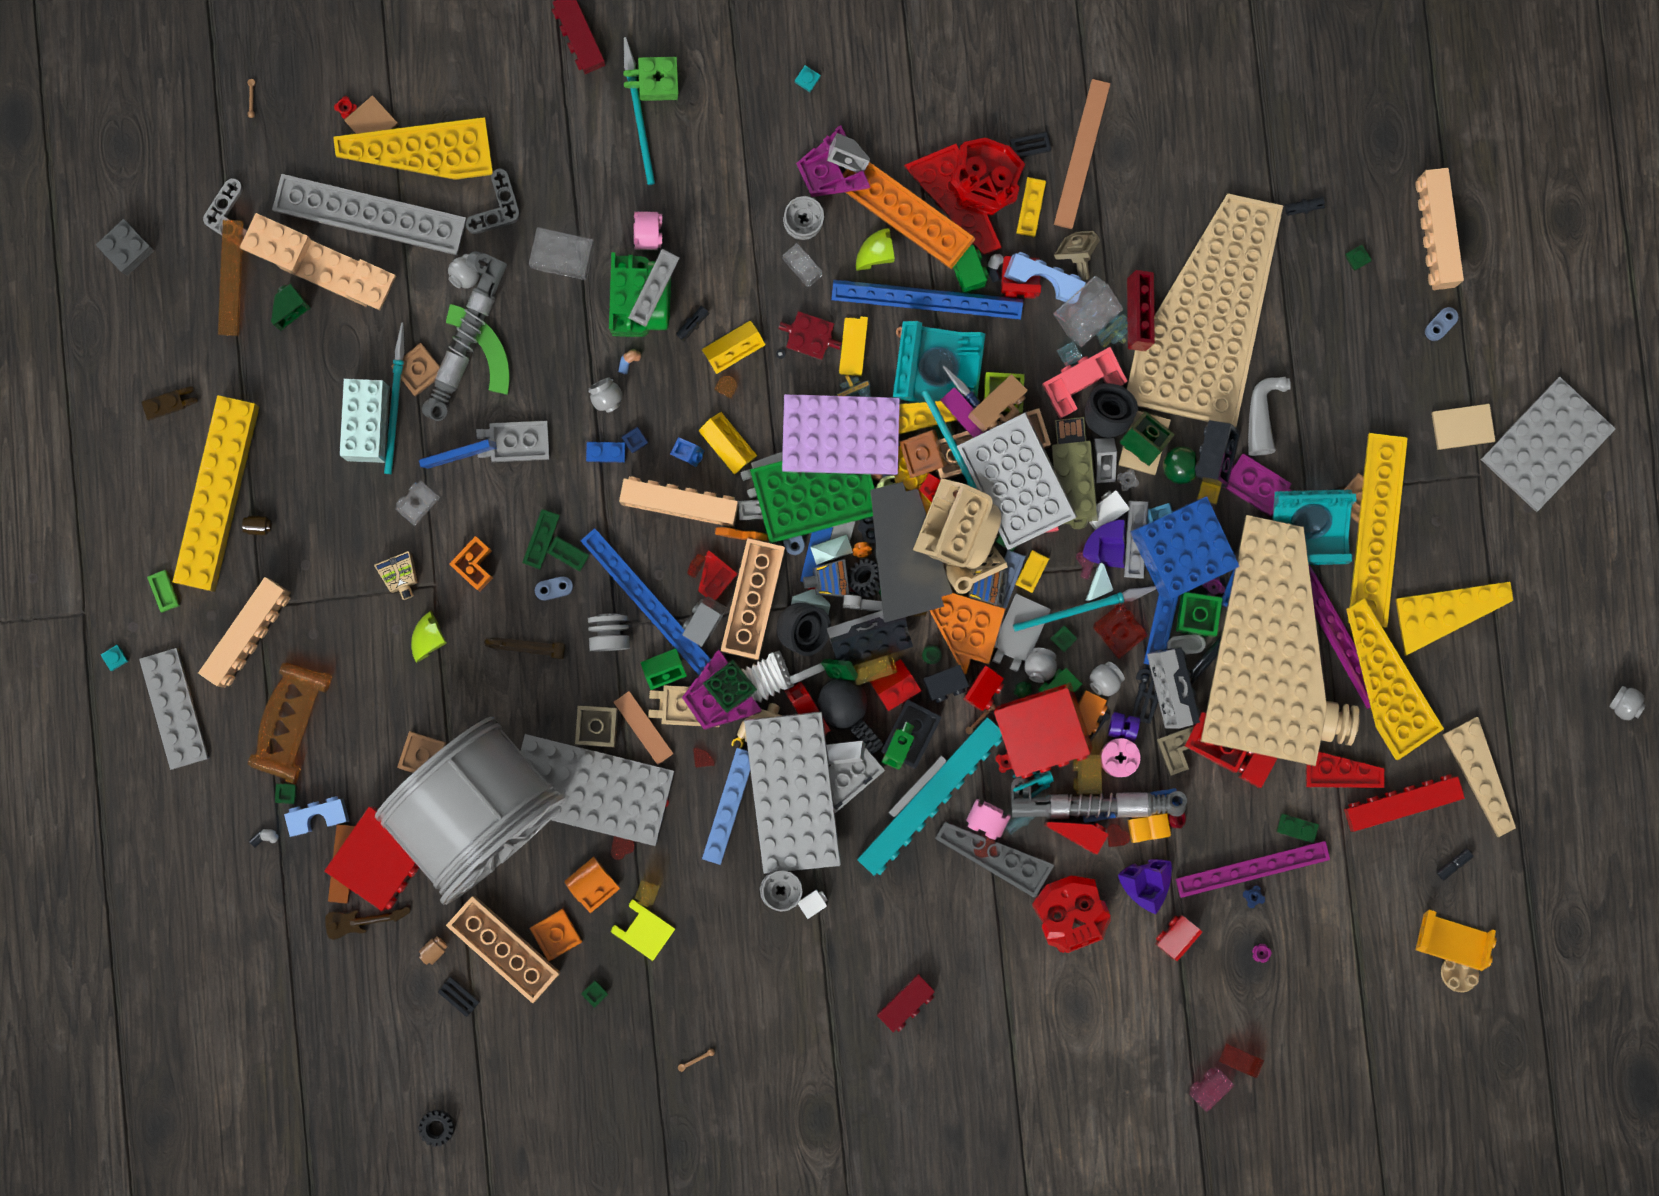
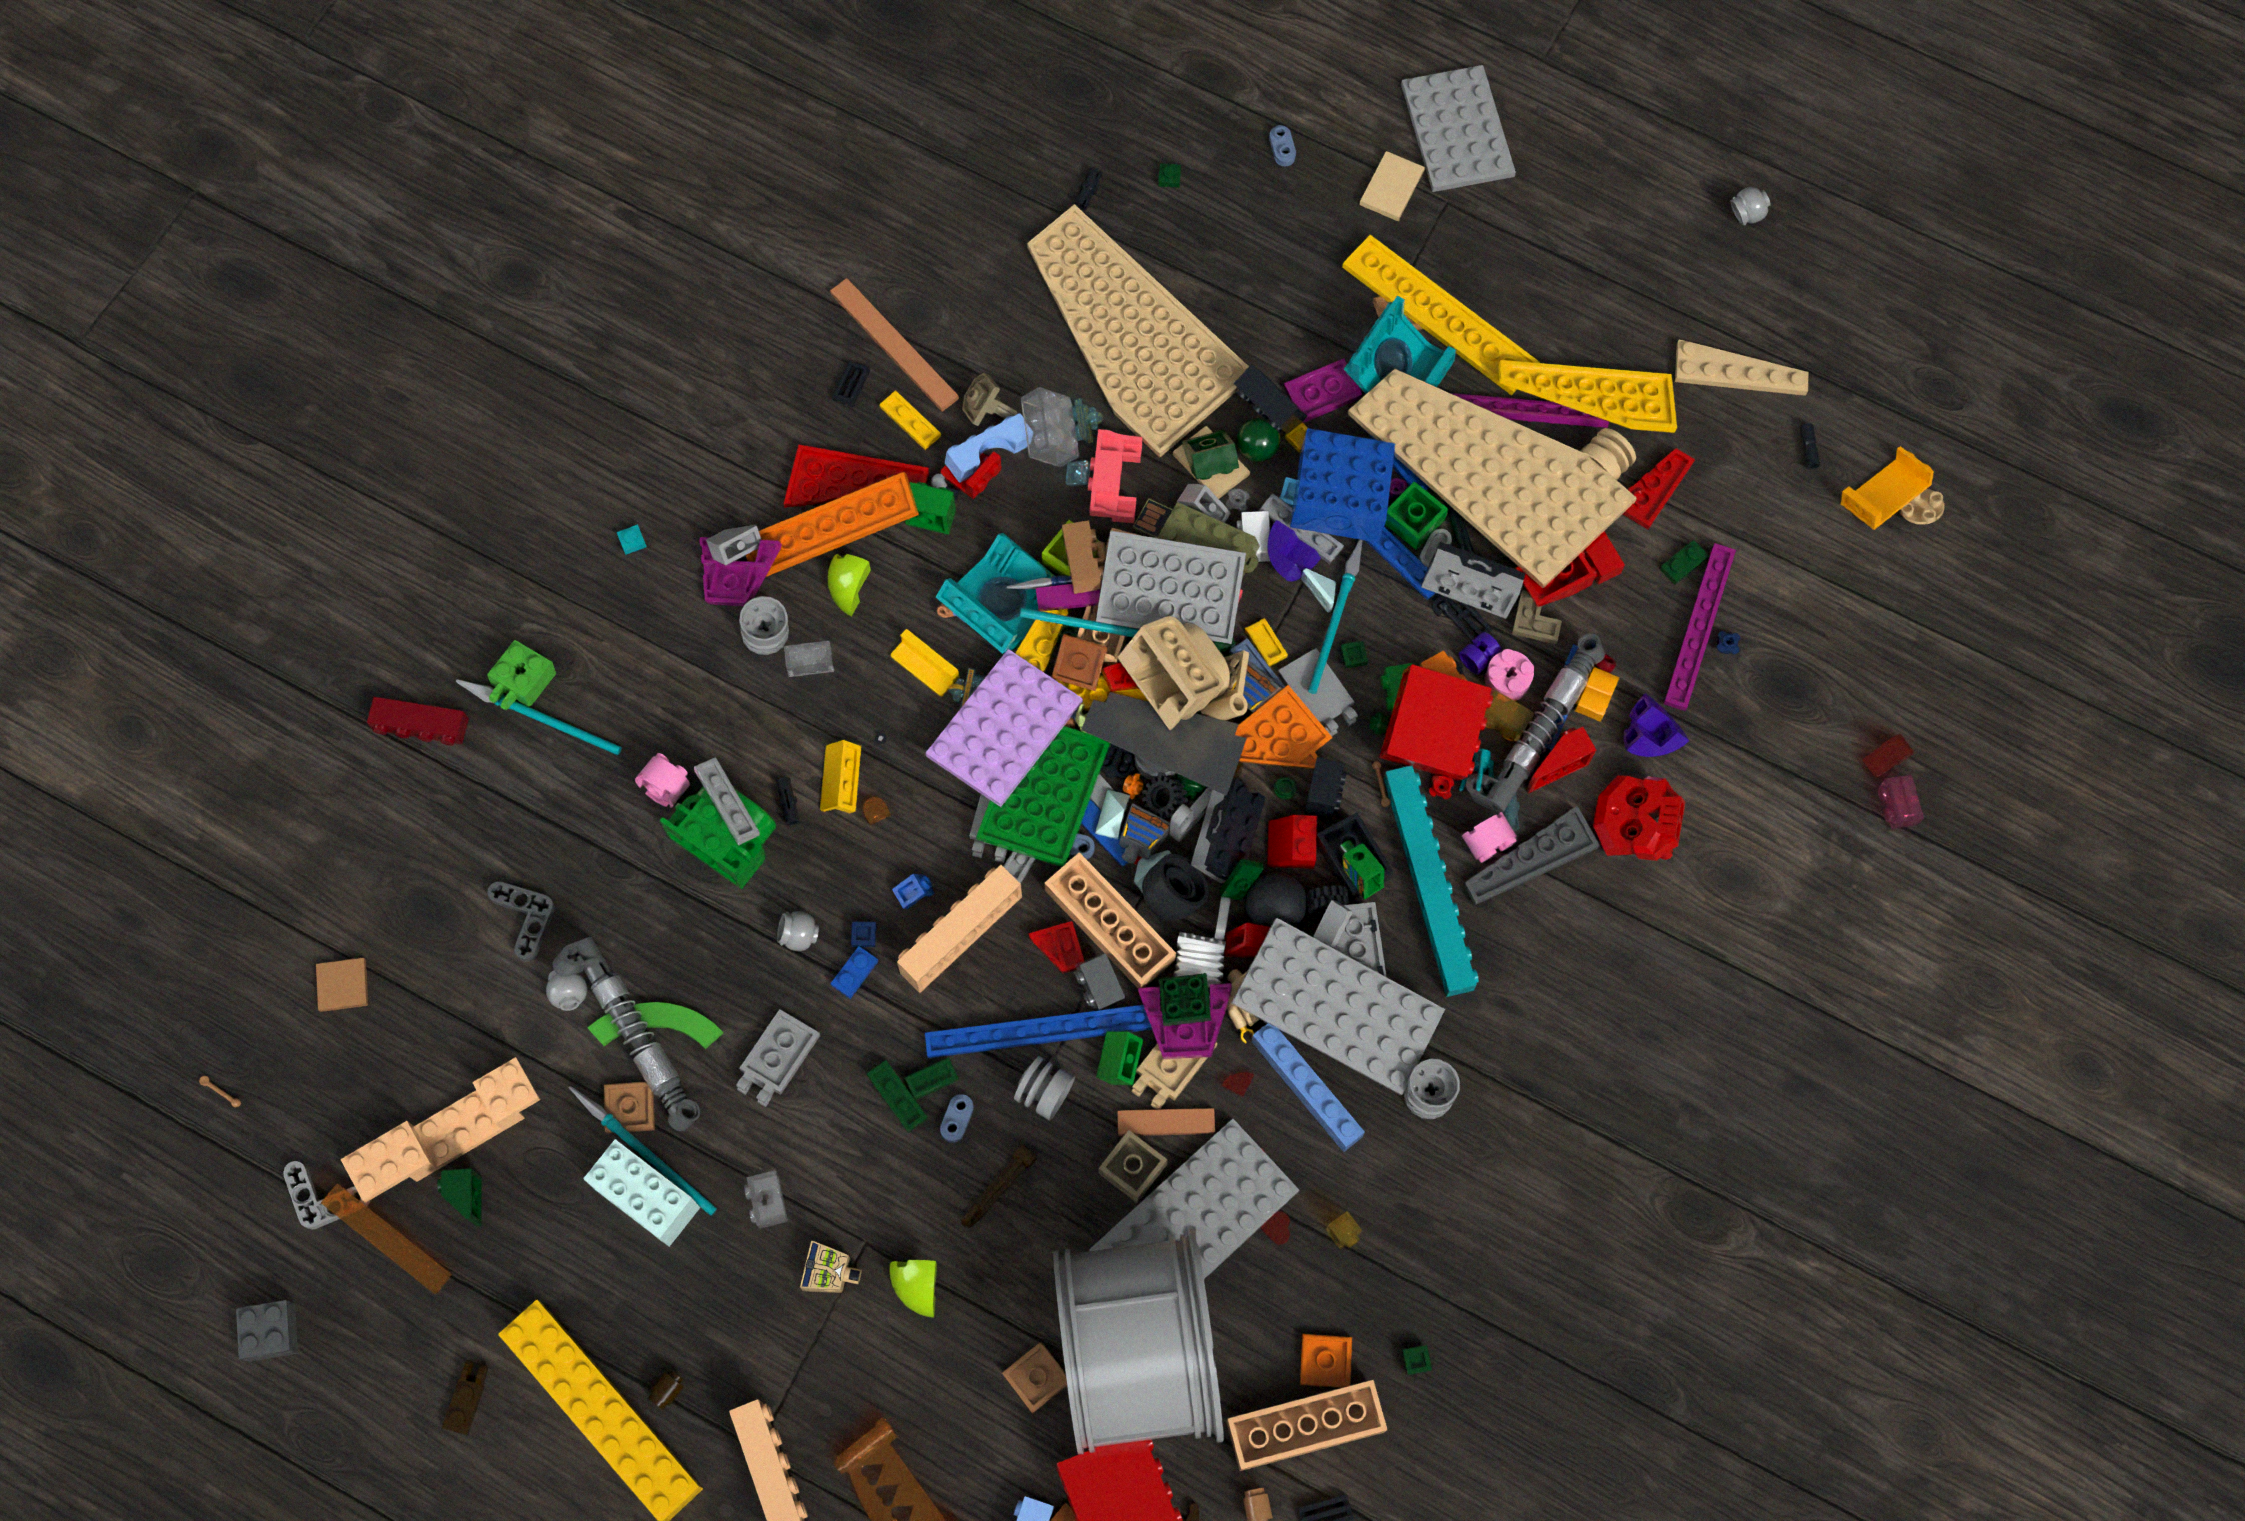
camera: 55 degrees left, 15 degrees down
light grey plate [272,174,467,256] -> none
yellow wing [333,117,493,180] -> none
red plate [334,96,357,119] -> none
blue tile [419,440,497,469] -> none
orange brick [449,536,493,592] -> none
clear brick [529,227,595,280] -> none
orange brick [564,857,620,913] -> none
neon yellow flag [611,900,675,961] -> none
arm [618,349,641,374] -> none
medium nougat hinge [678,1049,715,1072] -> none
clear red tile [687,553,706,578] -> none
yellow panel [699,412,757,474] -> none
orange tile [715,527,769,542] -> none
dark red plate [778,311,842,360] -> none
white brick [798,889,828,919] -> none
blue plate [832,280,1023,319] -> none
clear yellow brick [854,654,897,685] -> none
dark red brick [877,974,935,1032] -> none
light grey tile [889,756,946,817] -> none
red brick [951,138,1025,215] -> none
red slope [963,665,1004,711] -> none
clear red tile [974,835,997,858] -> none
light grey piece [1024,648,1057,683] -> none
clear pink arm [1076,551,1094,580] -> none
black piece [1085,383,1138,438] -> none
light grey piece [1090,661,1125,696] -> none
clear red slope [1093,603,1148,659] -> none
clear red tile [1106,824,1130,847] -> none
dark red brick [1127,270,1155,352] -> none
slope [1155,915,1202,962] -> none
light grey animal [1248,377,1290,456] -> none
magenta plate [1252,944,1271,963] -> none
red brick [1344,774,1465,832] -> none
yellow wing [1395,582,1513,656] -> none
light nougat brick [1416,168,1464,290] -> none

